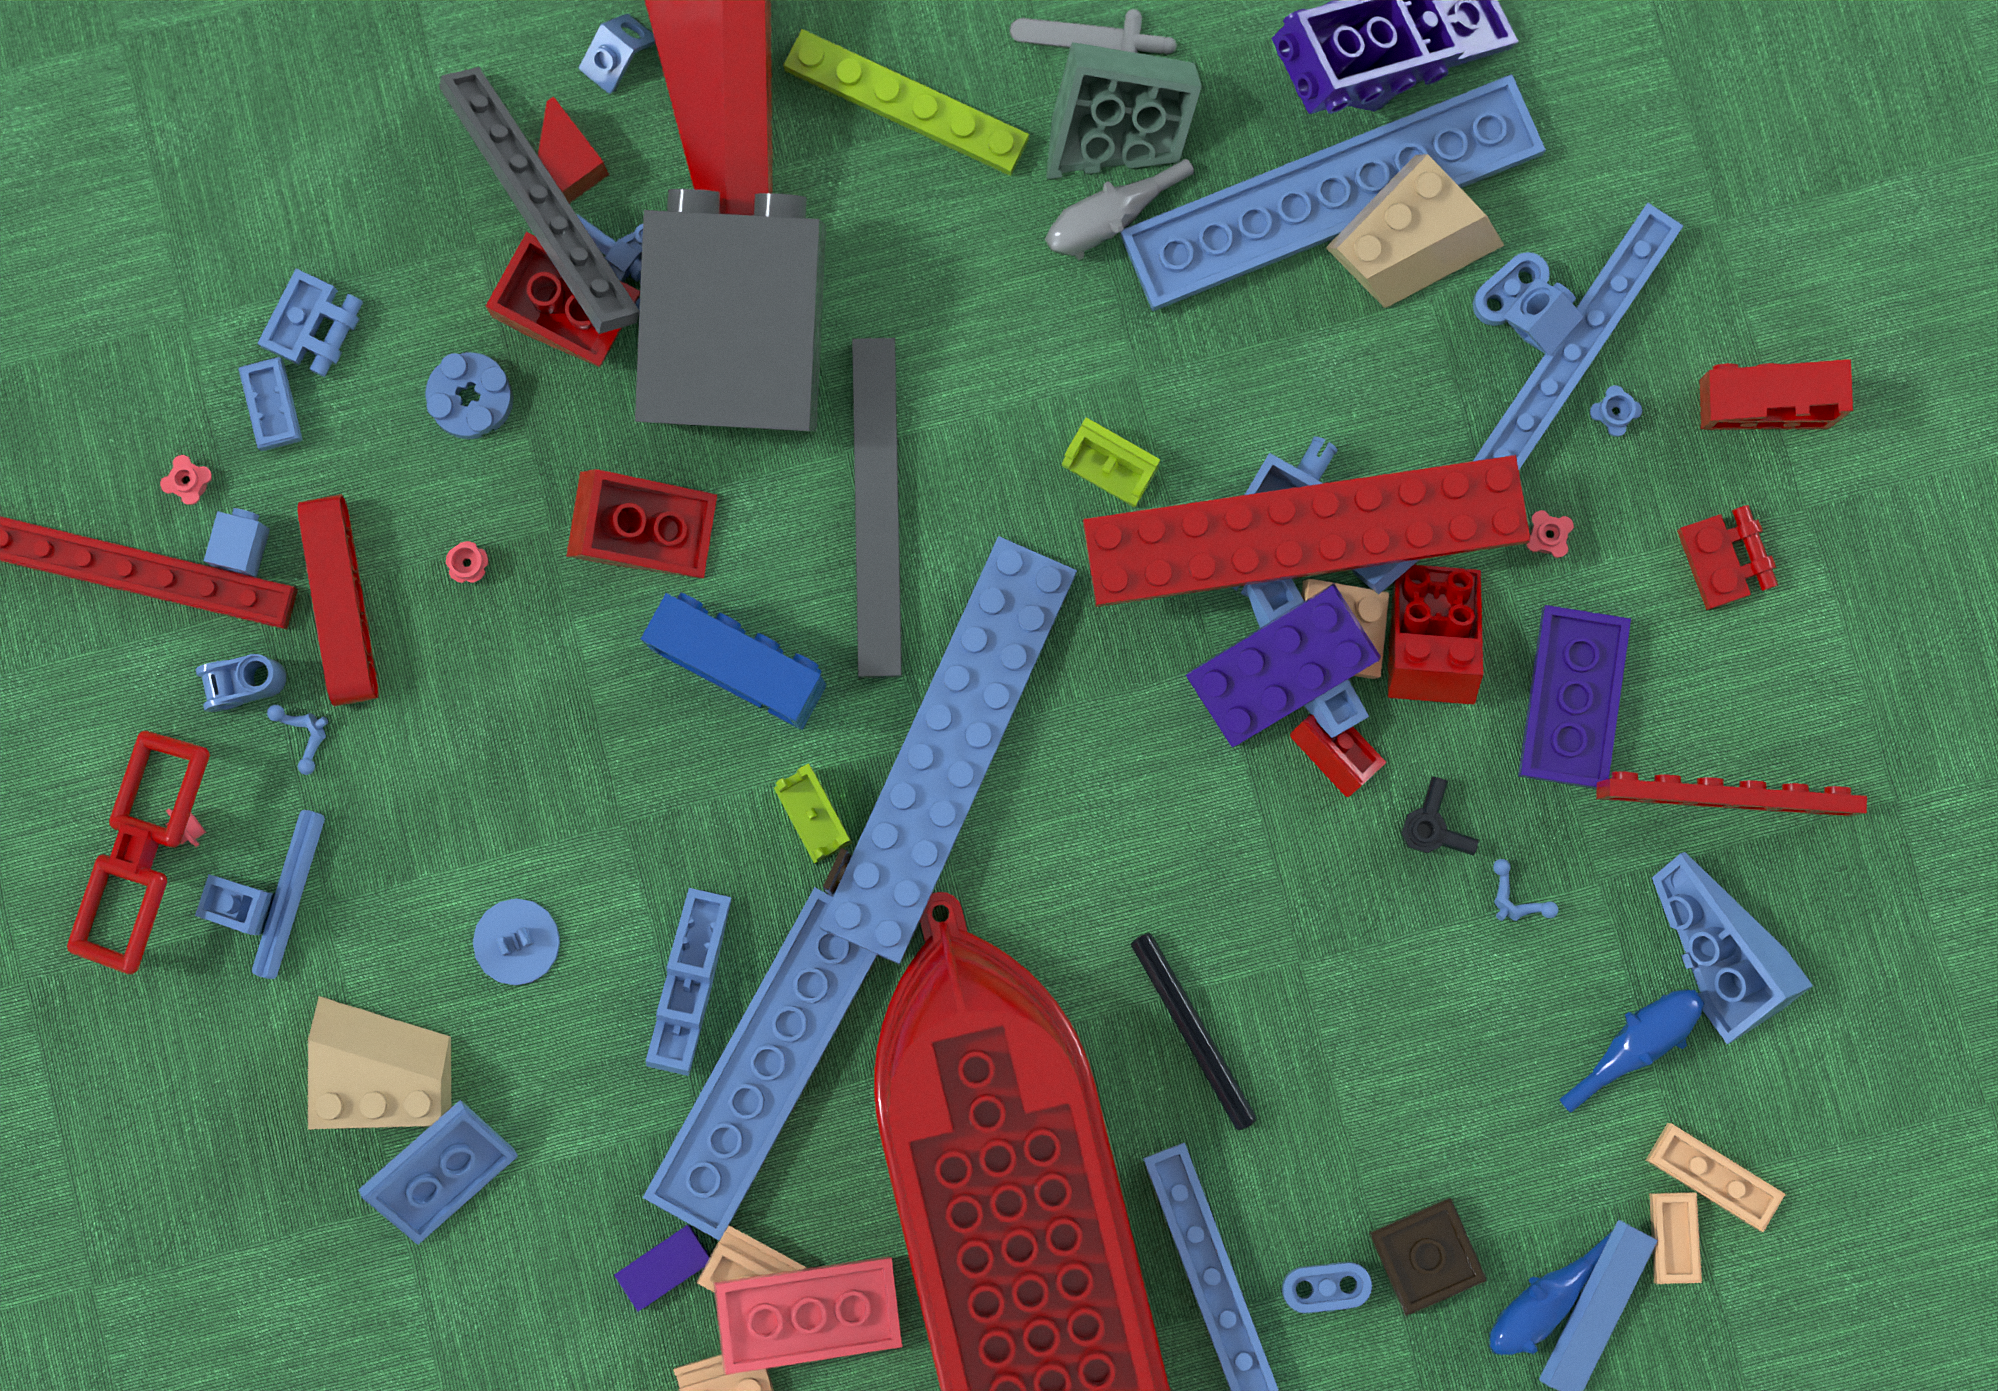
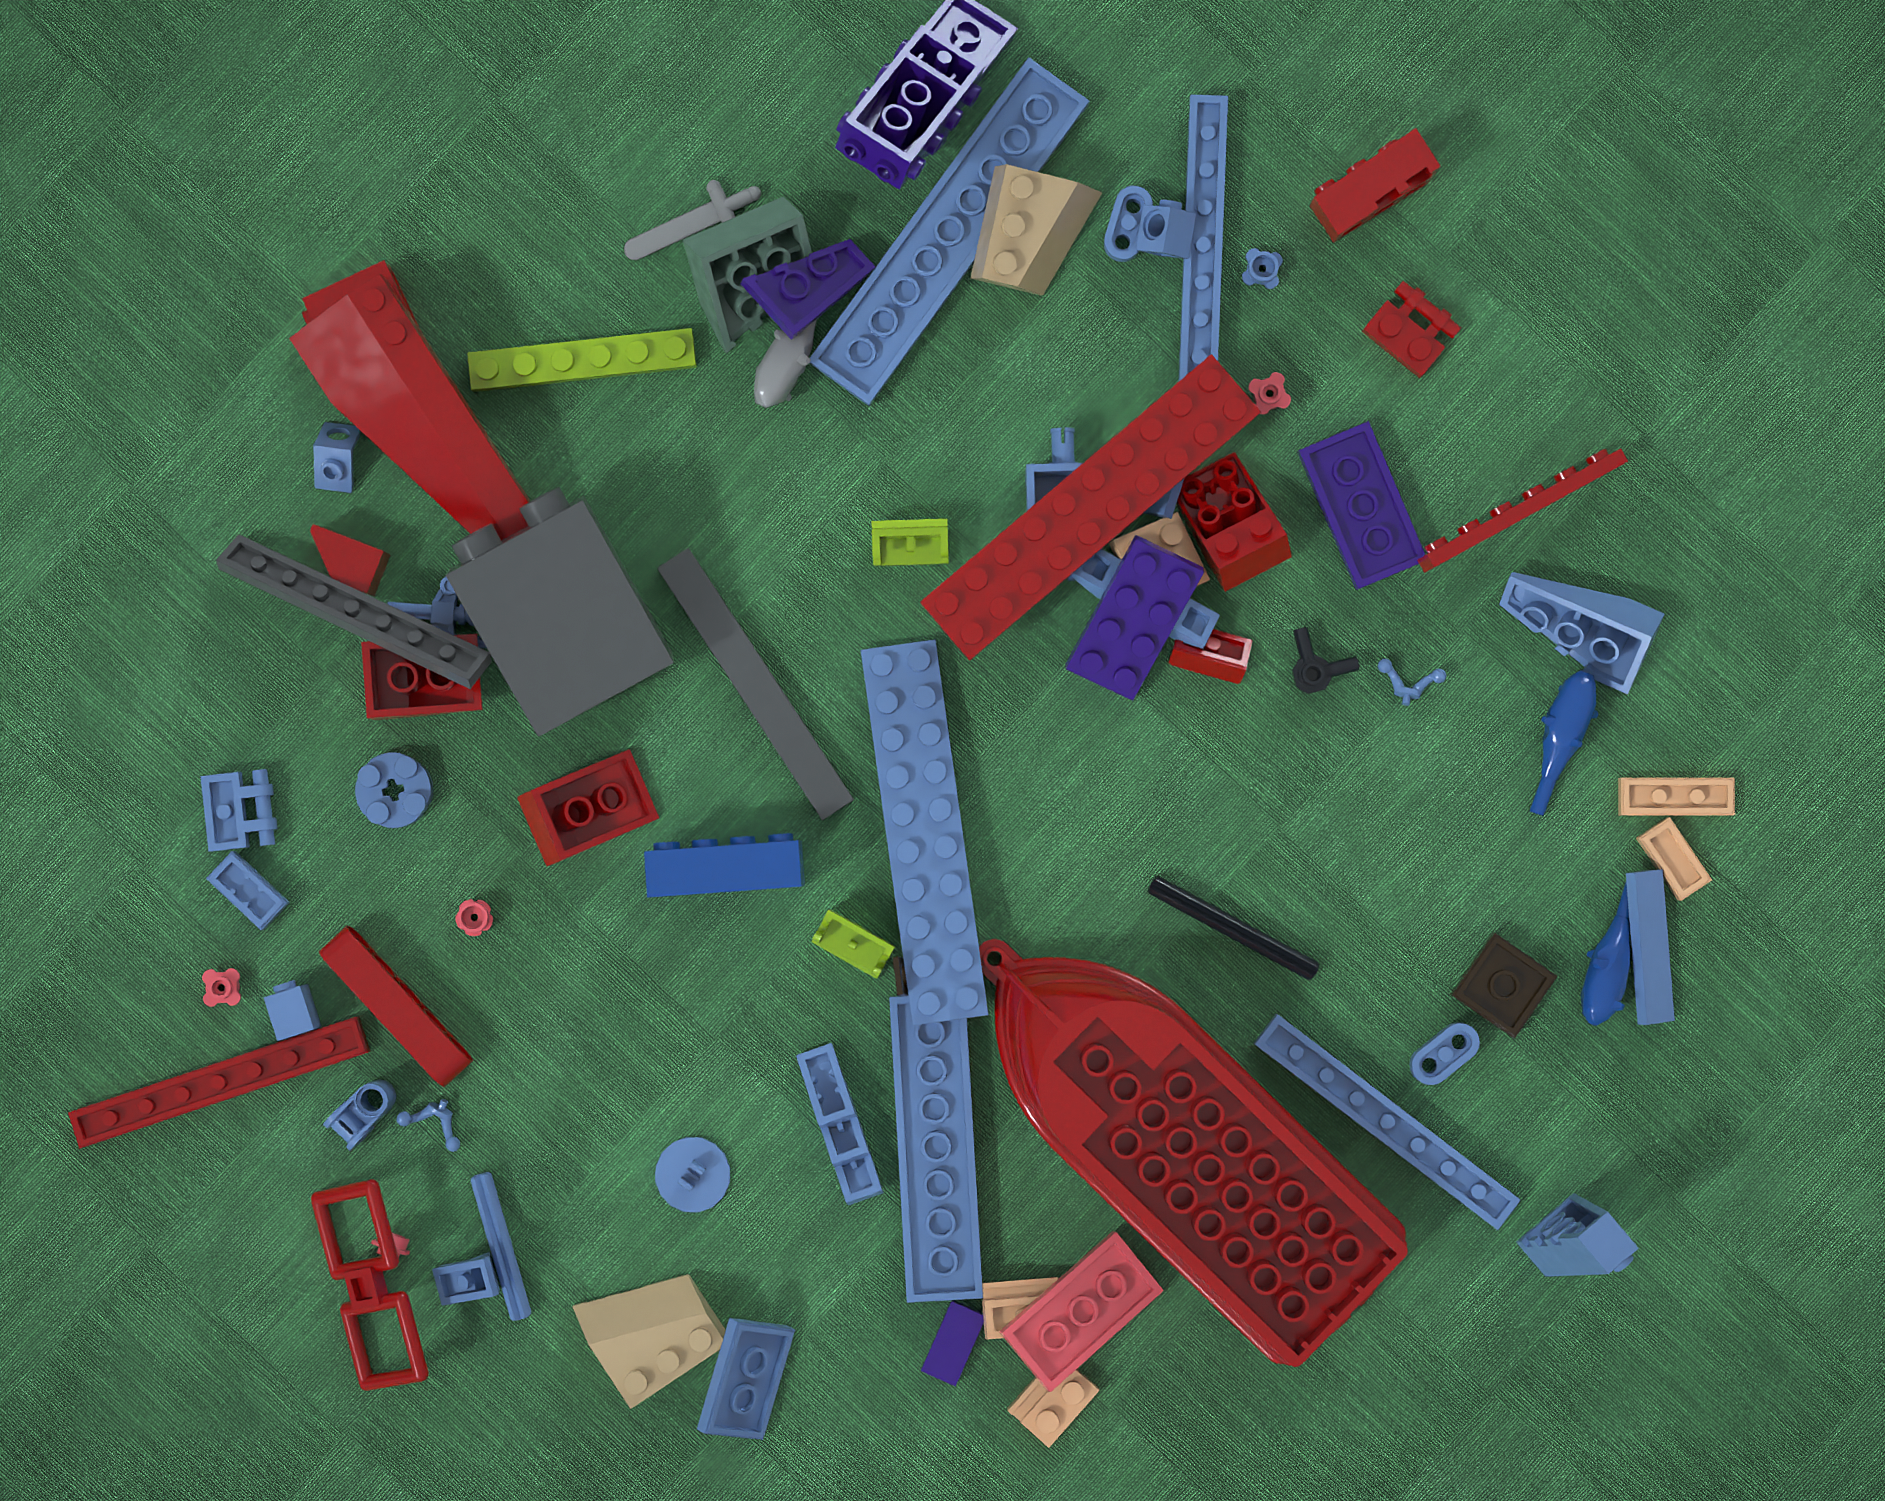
camera: 35 degrees left, 5 degrees up
none -> dark purple wing [740,239,875,340]

